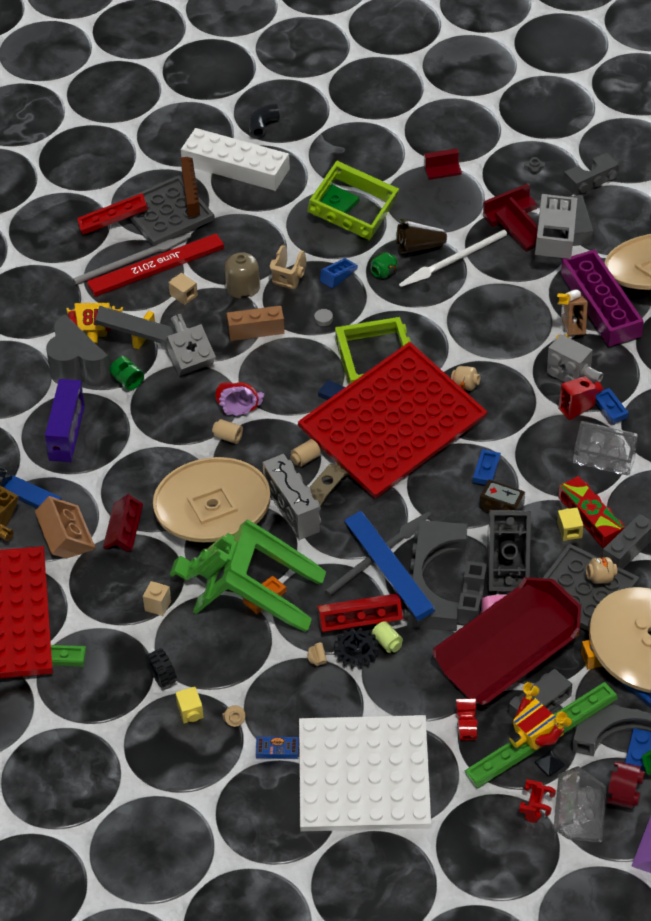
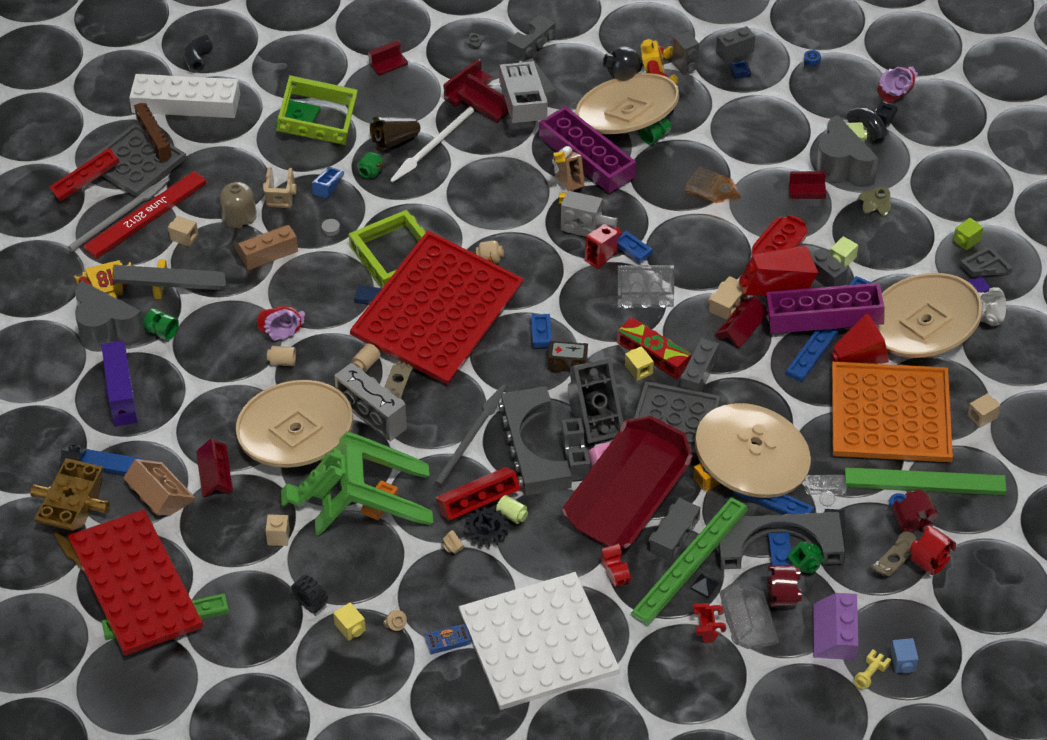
camera: 20 degrees left, 0 degrees up
light grey brick [165,314,216,376] -> none
blue tile [344,511,435,621] -> none
torso [509,682,572,750] -> none
tan head [586,557,617,584] -> none

